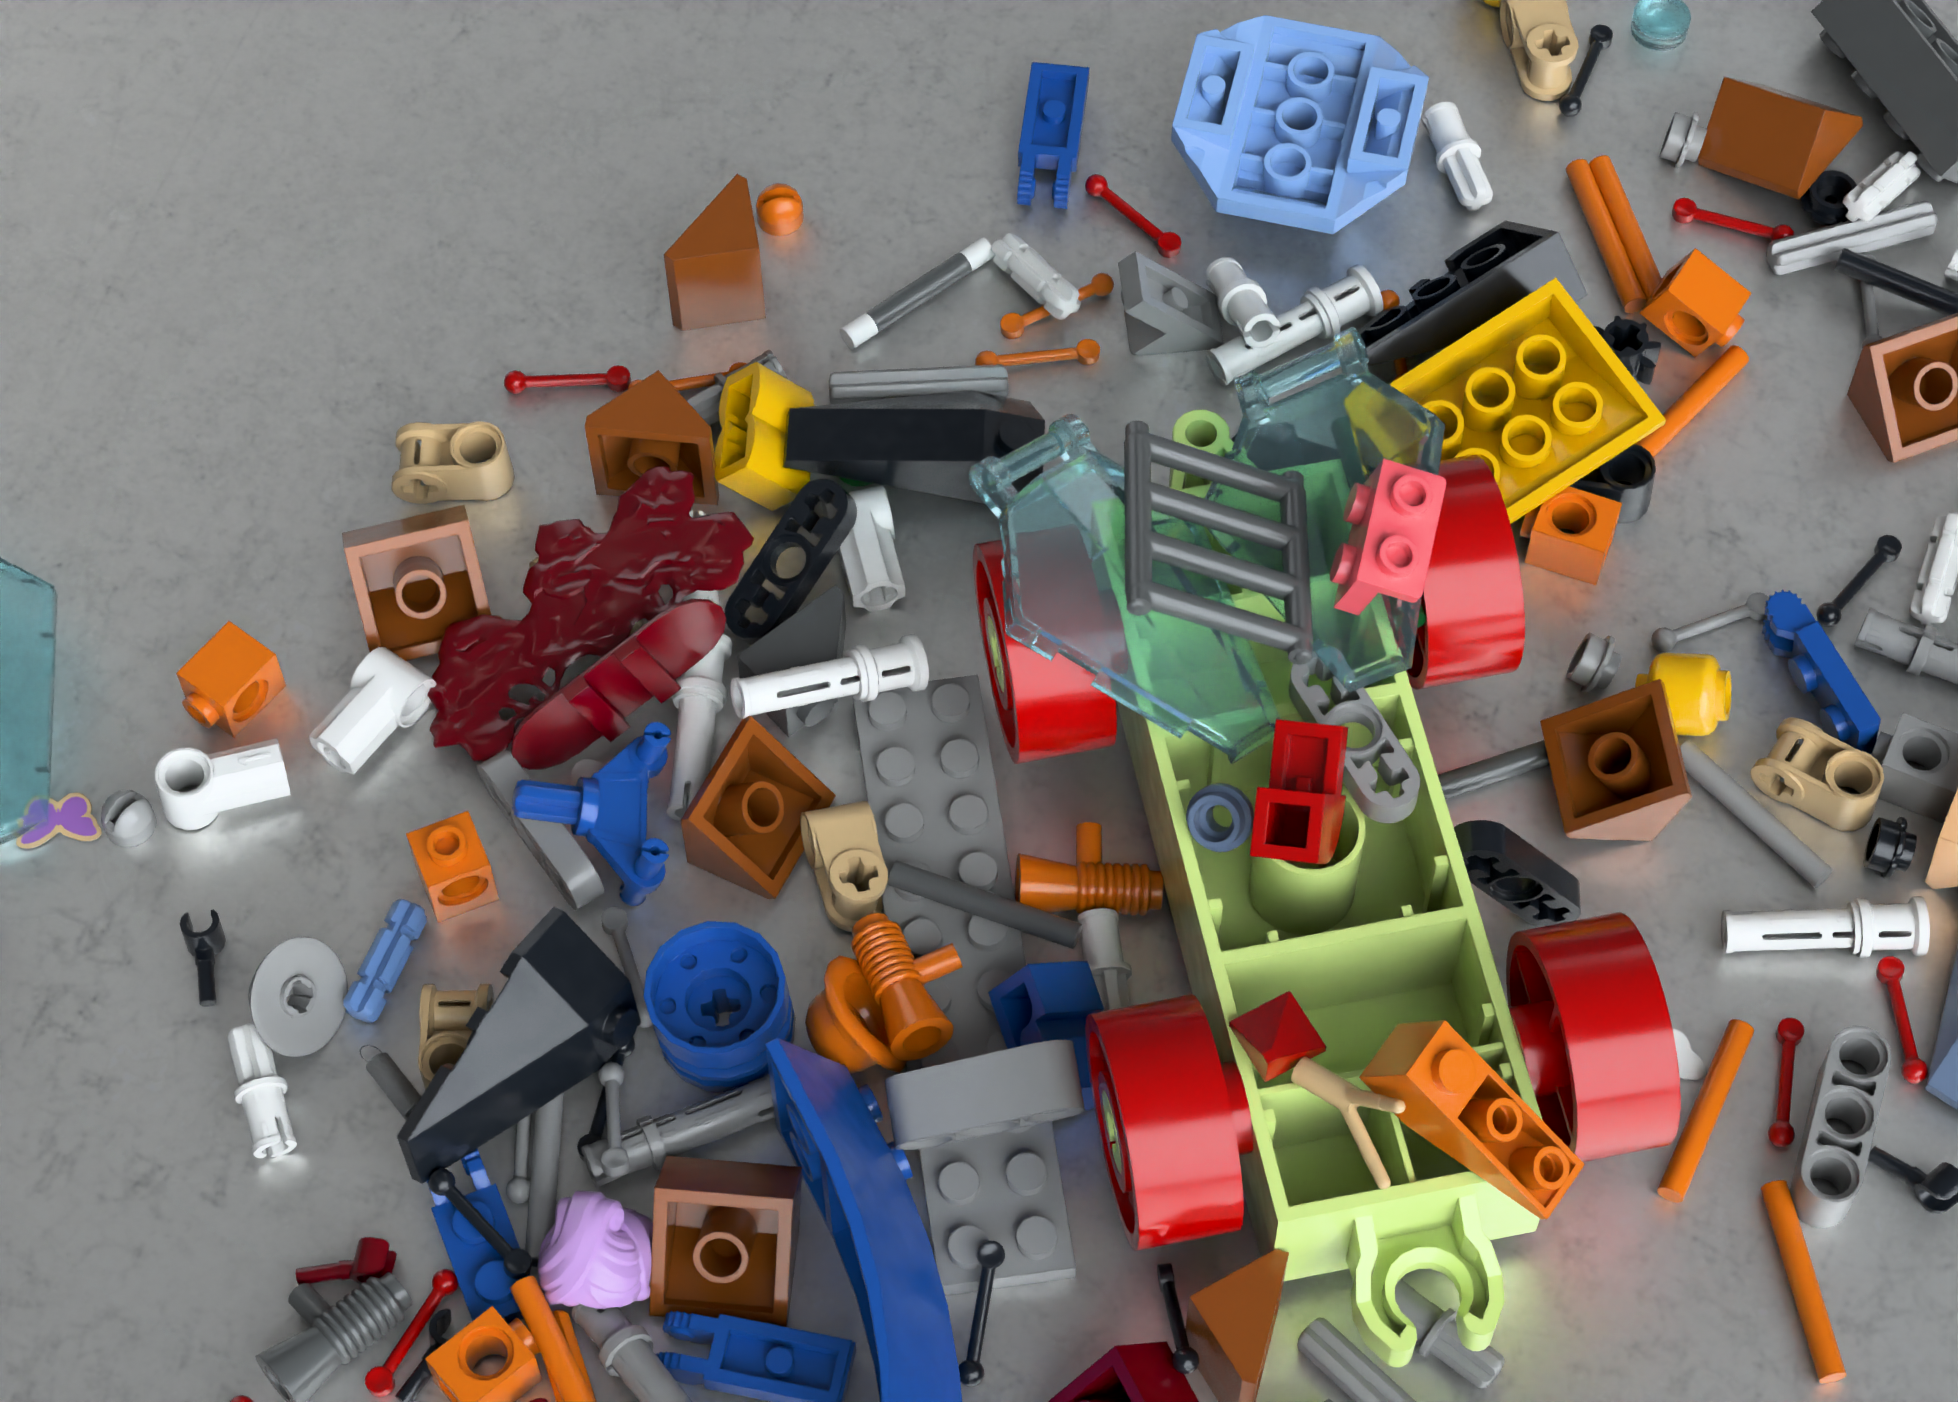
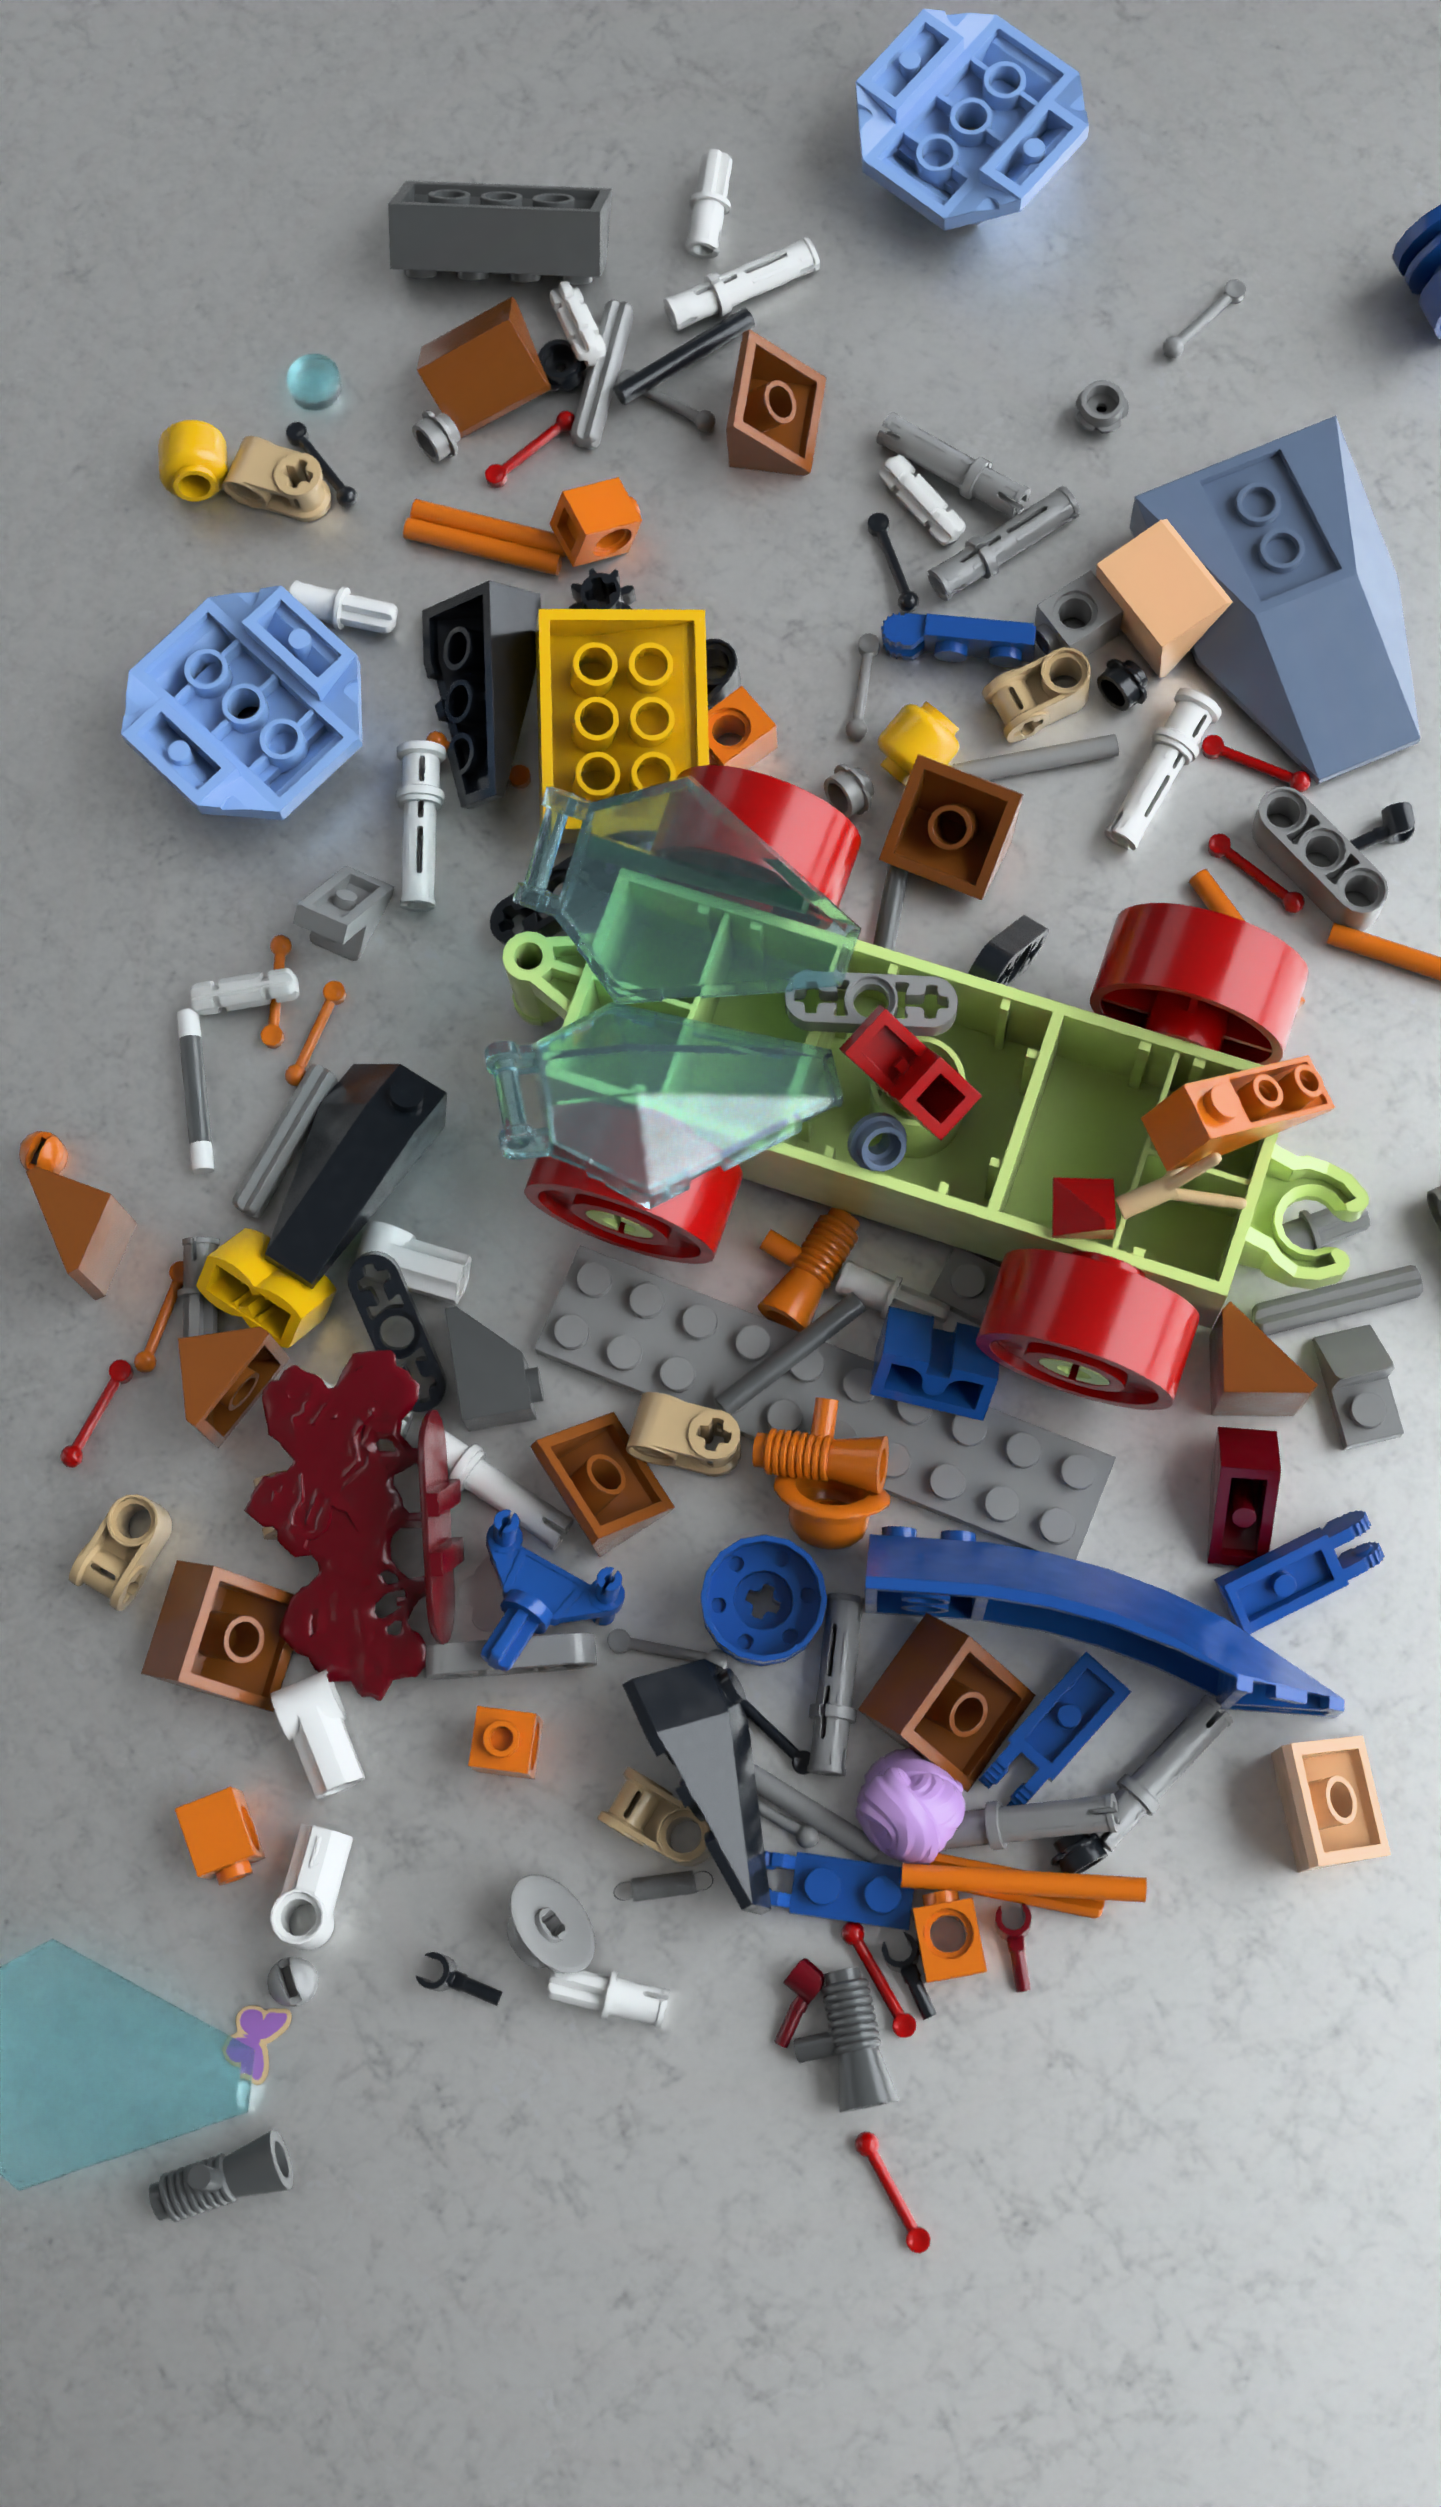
camera: 50 degrees left, 15 degrees up
medium blue axle [343,899,427,1023] -> none
black hinge [428,1169,531,1279] -> none
light grey hinge [598,1062,630,1177] -> none
white pin [730,634,929,719] -> none
light grey beam [885,1040,1085,1150] -> none
black hinge [959,1241,1005,1387] -> none
blue hinge [1017,62,1090,209] -> none
red hinge [1085,174,1181,258] -> none
dark grey bar [1124,421,1313,665] -> none
black hinge [1157,1263,1200,1374] -> none
white pin [1205,257,1280,348] -> none
coral bracket [1330,459,1446,616] -> none
orange bar [1635,345,1749,458] -> none

